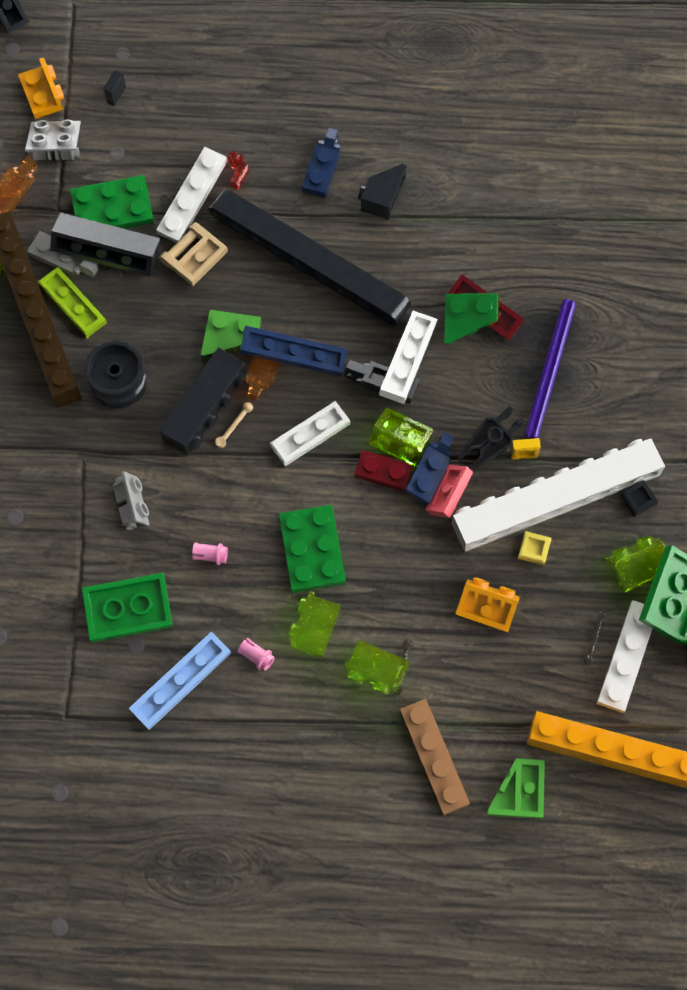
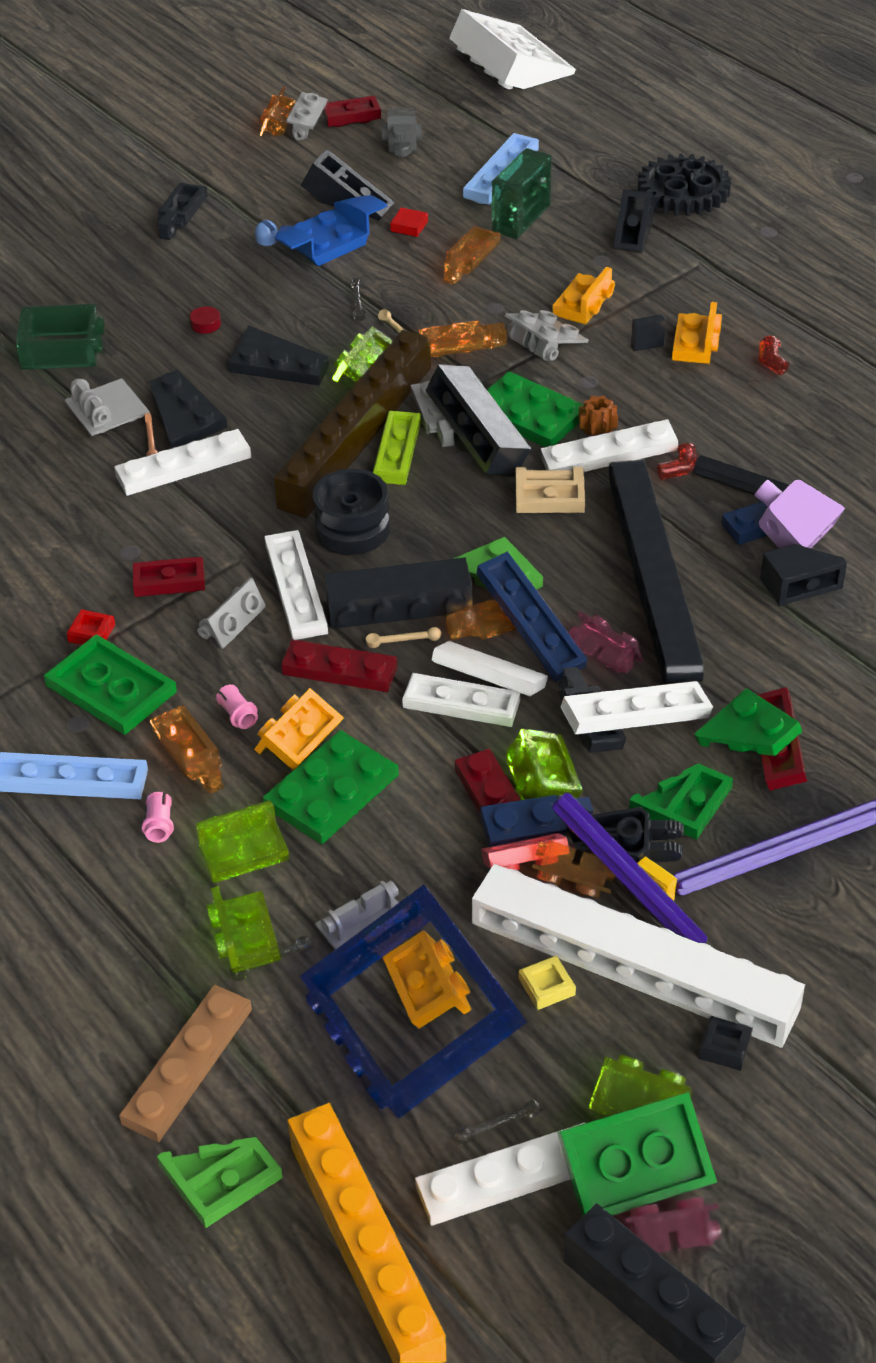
camera: 50 degrees right, 25 degrees down
none -> red tile [66,609,115,645]
none -> dark red plate [133,556,206,597]
none -> clear orange hinge [150,705,224,794]
none -> light orange bracket [254,688,344,770]
none -> white plate [264,530,328,640]
none -> dark red plate [281,639,398,692]
none -> clear blue window [300,884,527,1118]
none -> light grey hinge [315,881,406,953]
none -> white tile [432,641,548,696]
none -> clear orange hinge [530,839,615,899]
none -> dark purple axle [552,793,708,943]
none -> clear pink hinge [569,610,644,673]
none -> dark orange gear [579,395,618,437]
none -> green wing [629,763,733,840]
none -> light orange bracket [672,302,722,364]
none -> black axle [694,455,789,494]
none -> lavender torso [754,480,845,548]
none -> clear red arm [758,335,789,375]

